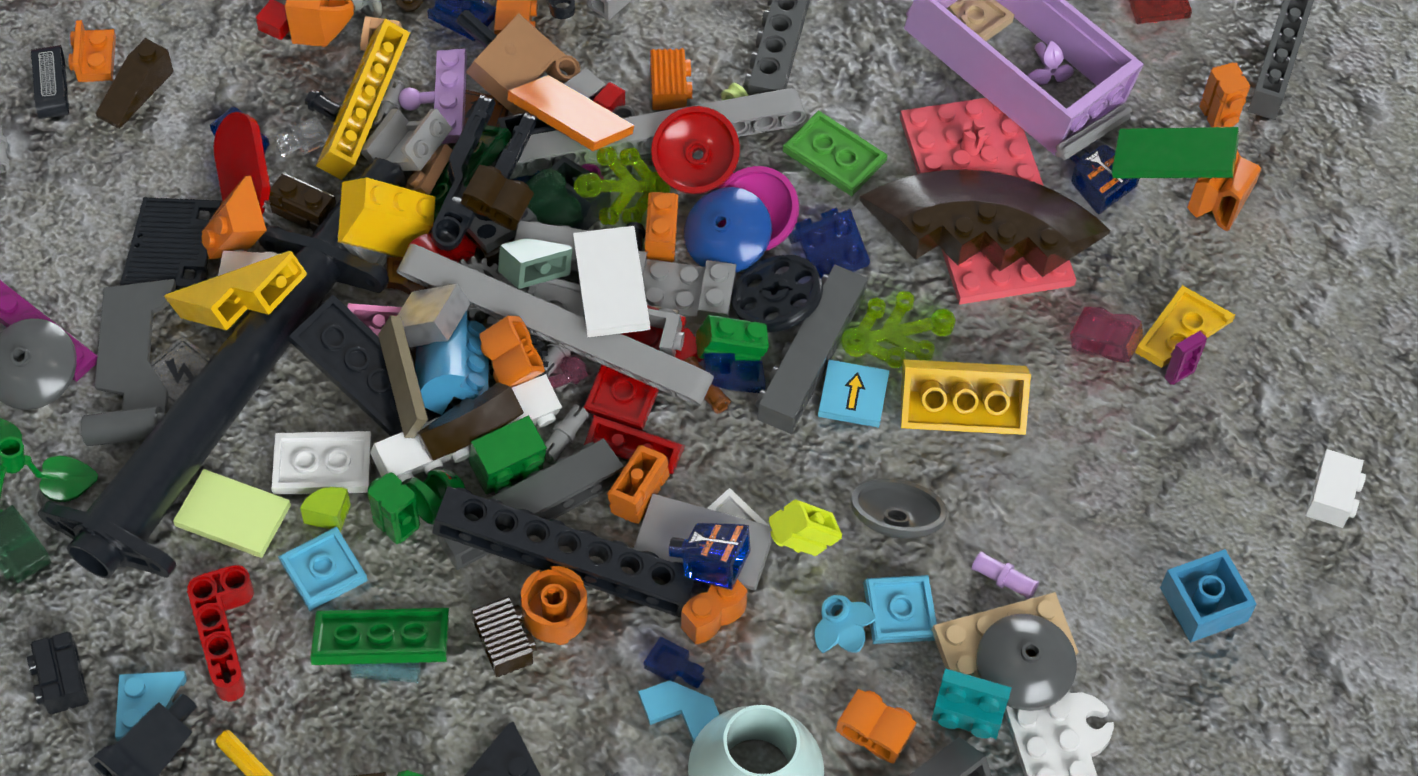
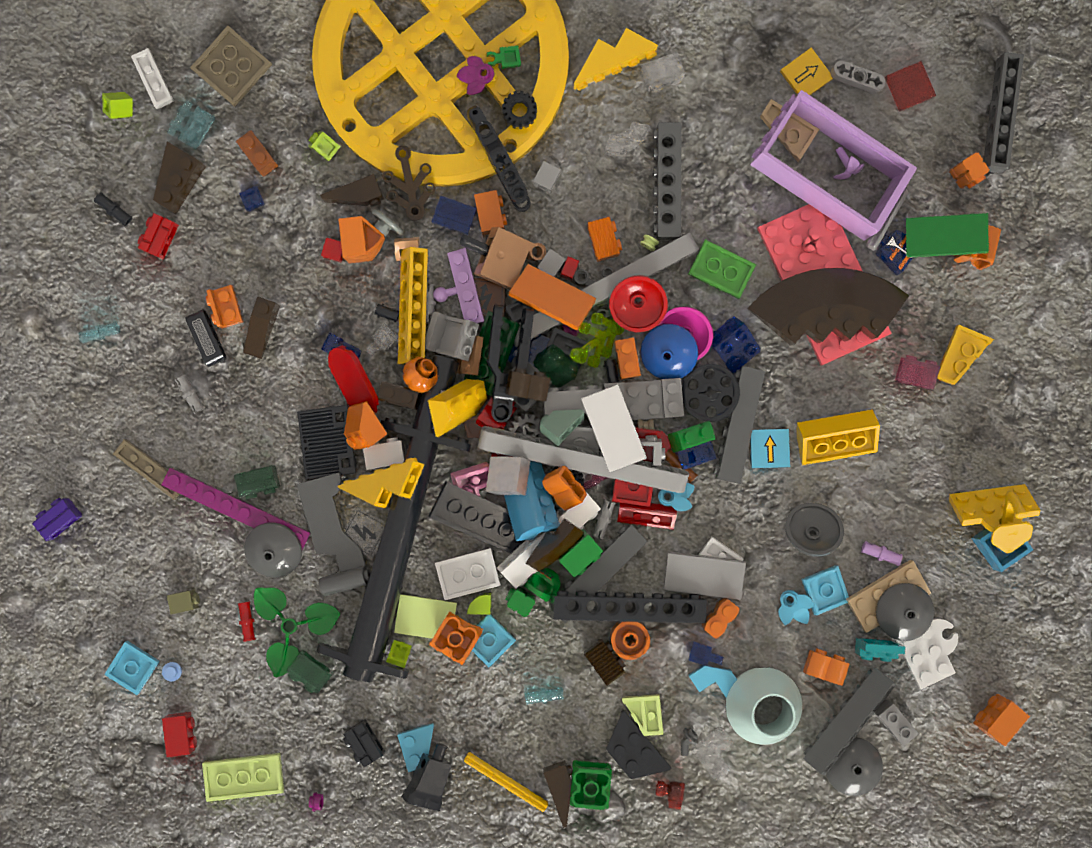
camera: 10 degrees left, 30 degrees up
red beam [187,565,254,702] -> none
green tile [310,608,449,665] -> none
dark tan tile [378,315,428,438] -> none
orange brick [607,445,670,524] -> none
clear blue torso [669,523,751,590] -> none
neon yellow brick [768,499,842,556] -> none
clear neon green plant [841,291,956,368] -> none
magenta plate [1164,331,1207,385] -> none
white brick [1306,449,1366,528] -> none
none -> clear green brick [234,465,280,500]
none -> lime bracket [386,640,412,668]
none -> orange plant [403,357,438,393]
none -> orange piece [429,611,483,665]
none -> yellowish green wing [622,694,664,736]
none -> medium azure plate [658,483,695,511]
none -> yellow plate [949,484,1040,553]

